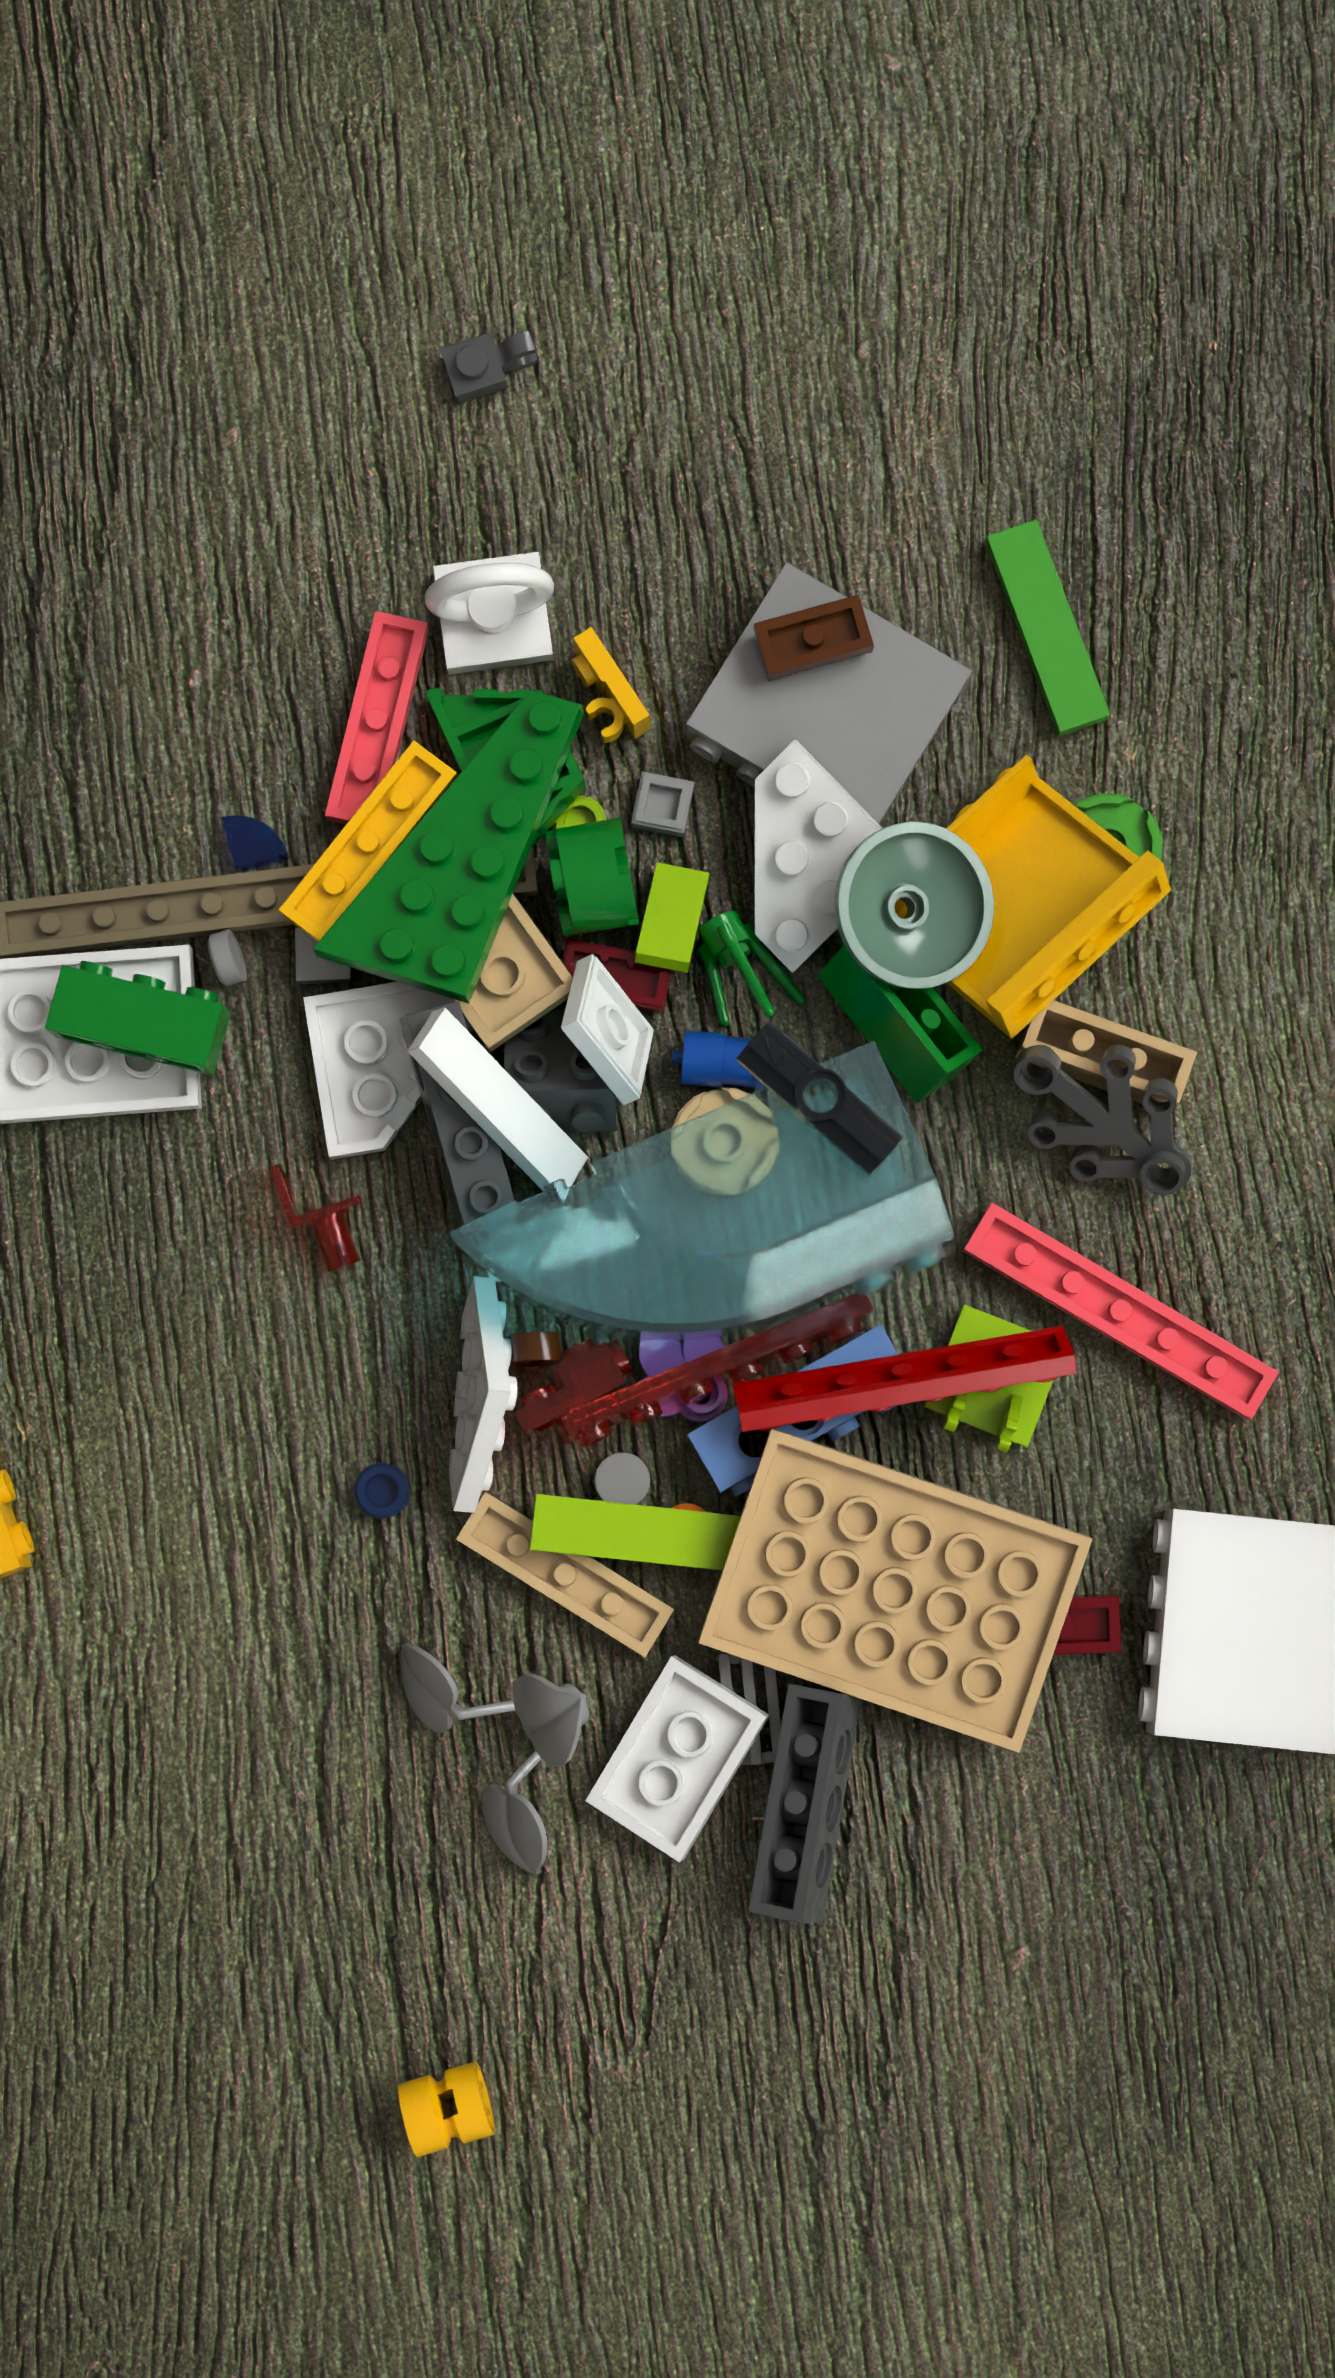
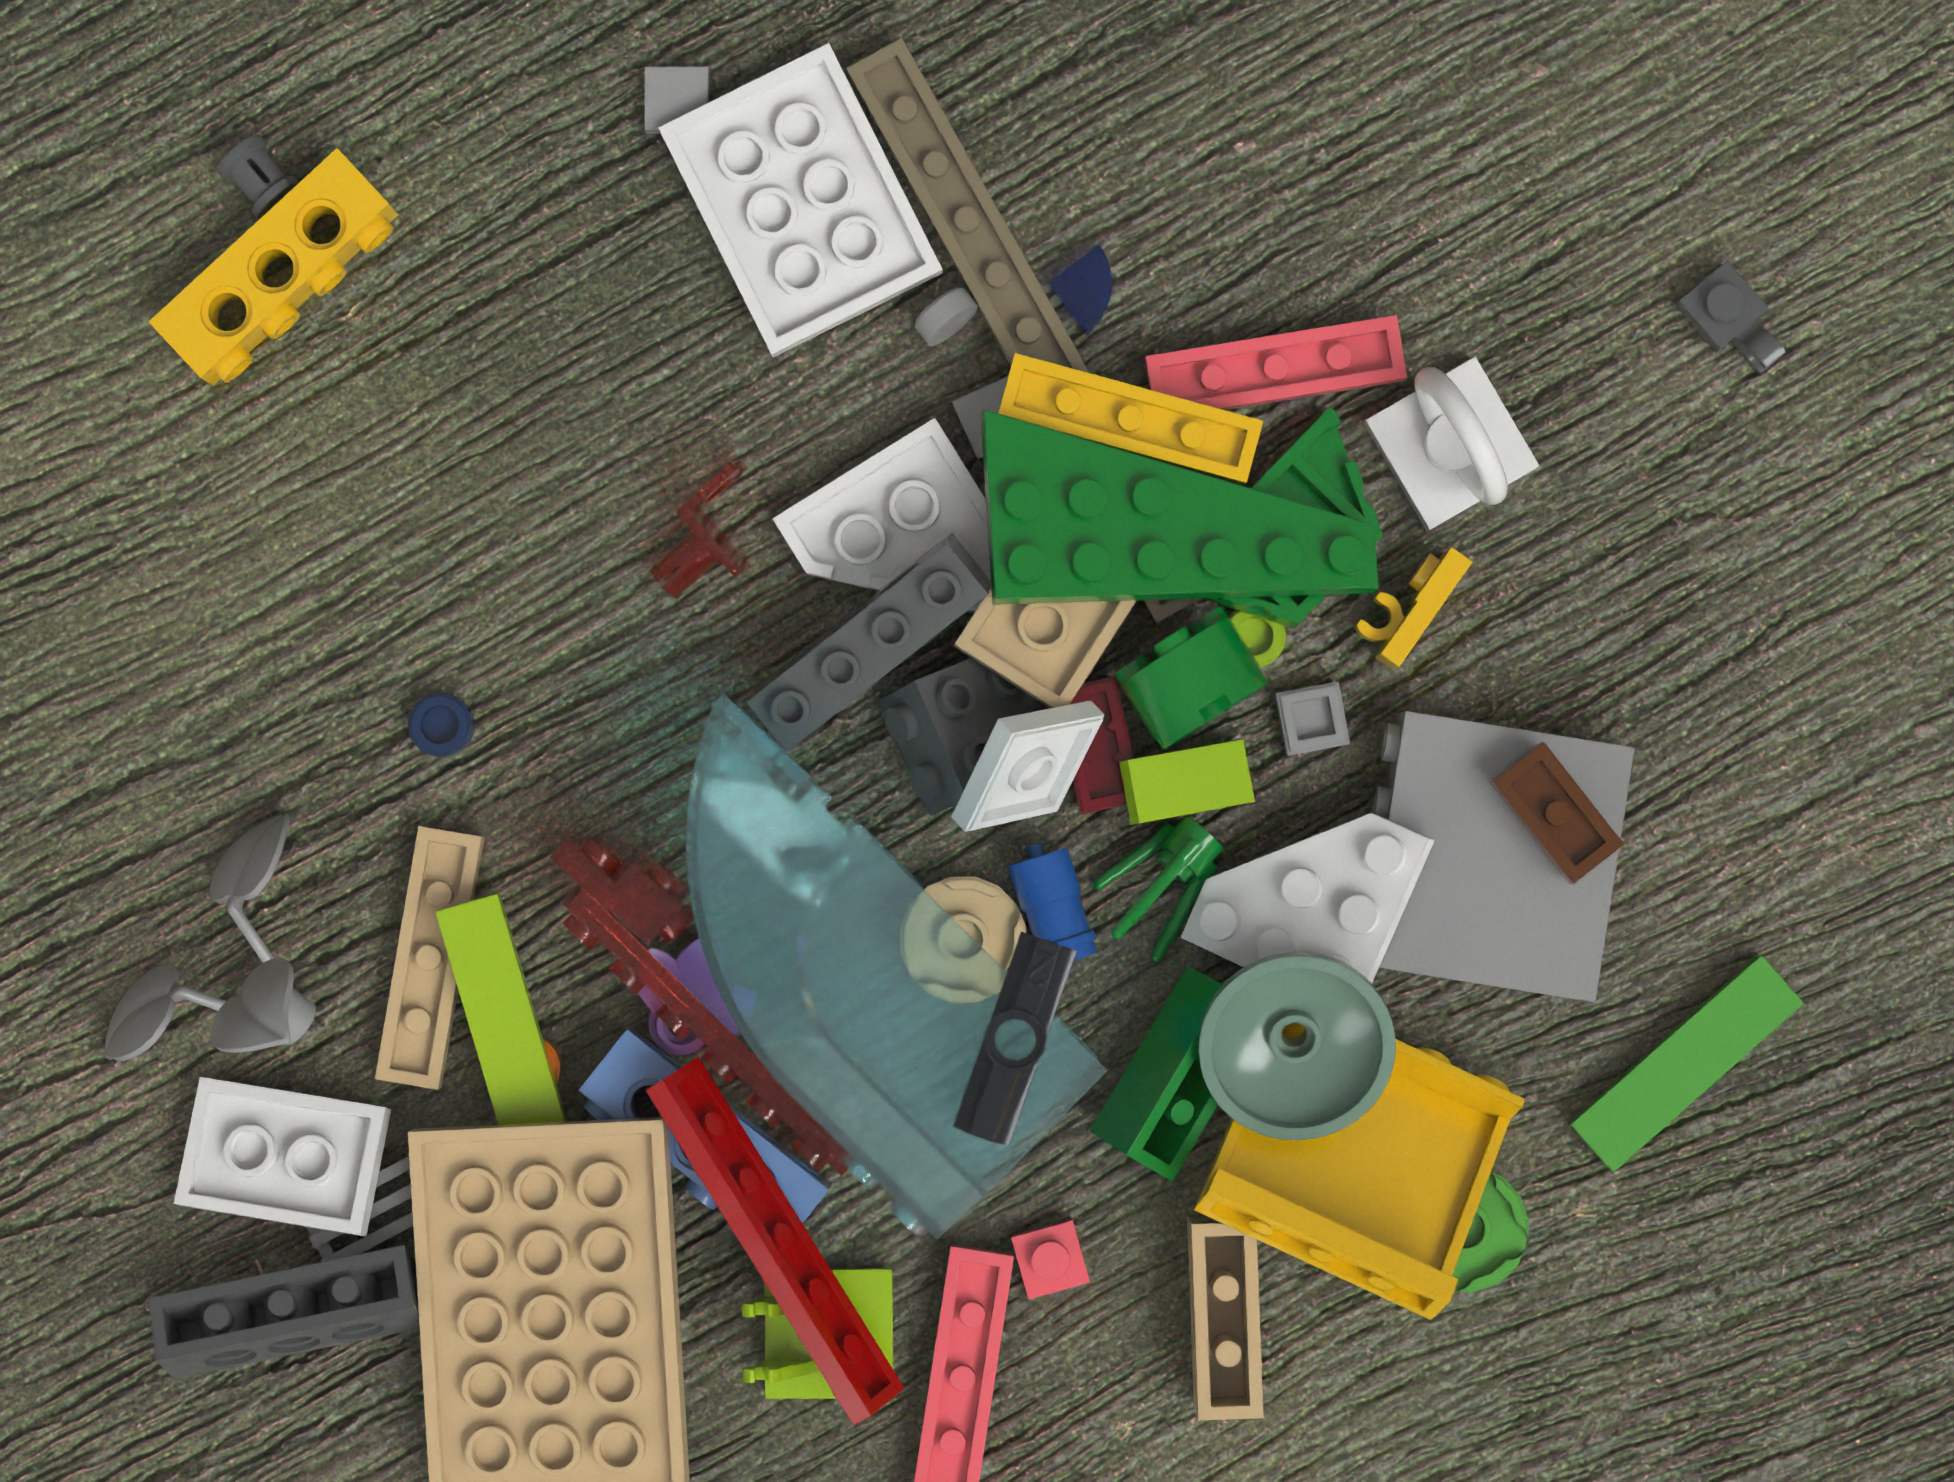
camera: 65 degrees right, 5 degrees up
green brick [45,961,231,1076] -> none
white tile [407,1007,588,1200] -> none
plate [449,1276,517,1513] -> none
reddish brown beam [506,1332,562,1367] -> none
light grey tile [595,1453,650,1505] -> none
dark grey plant [1014,1044,1192,1195] -> none
none -> coral plate [1011,1218,1090,1300]

